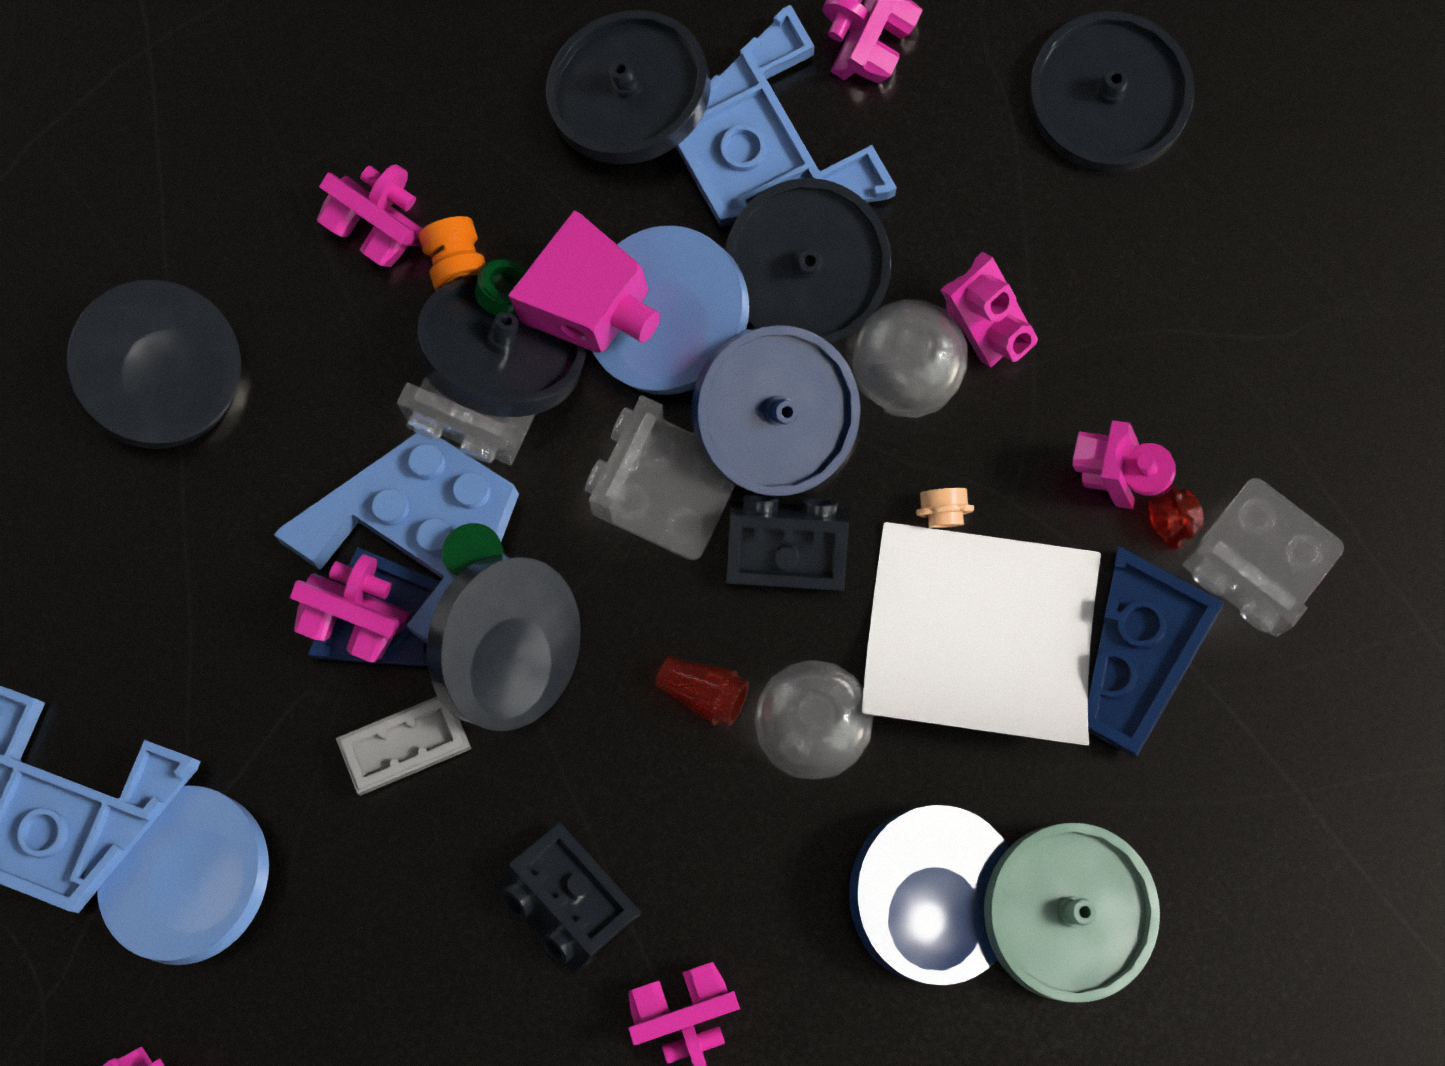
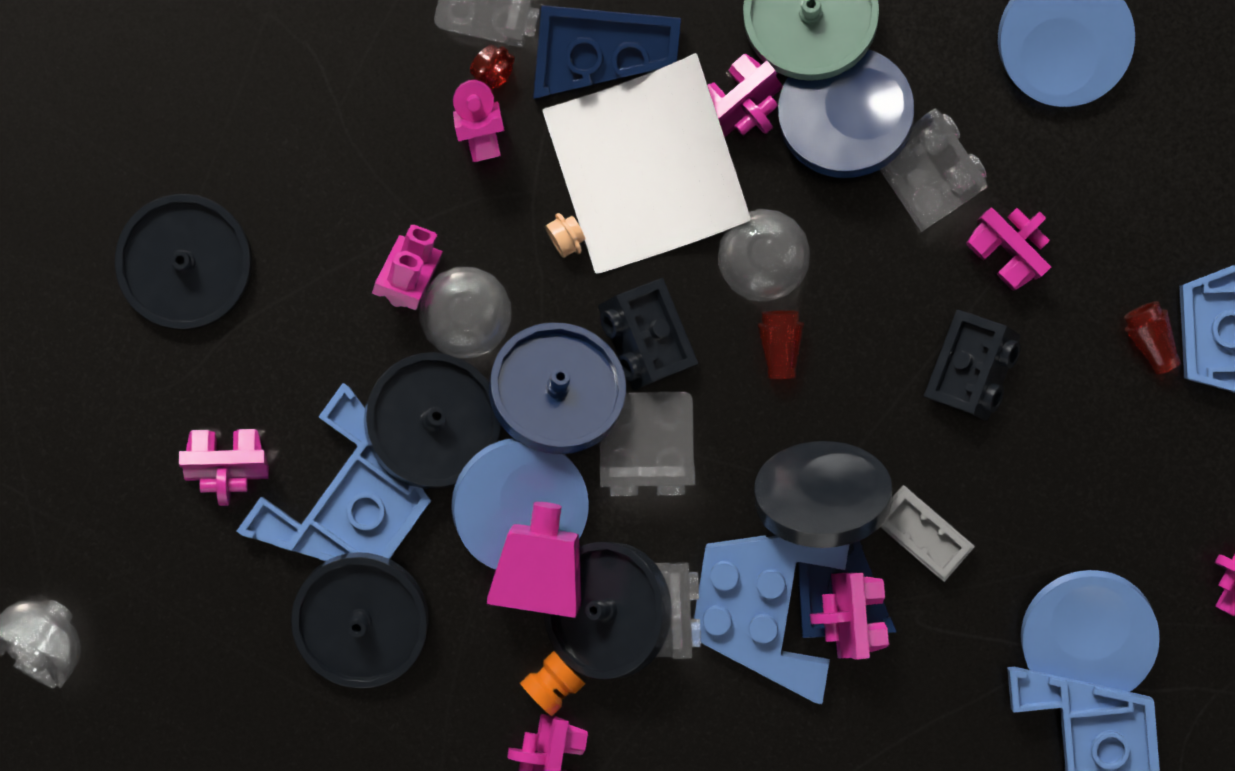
camera: 120 degrees left, 10 degrees up
dark green tile [442,523,505,579] -> none
dark green tile [474,259,528,316] -> none
none -> dark pink hips [707,54,783,138]
none -> clear bracket [880,109,987,232]

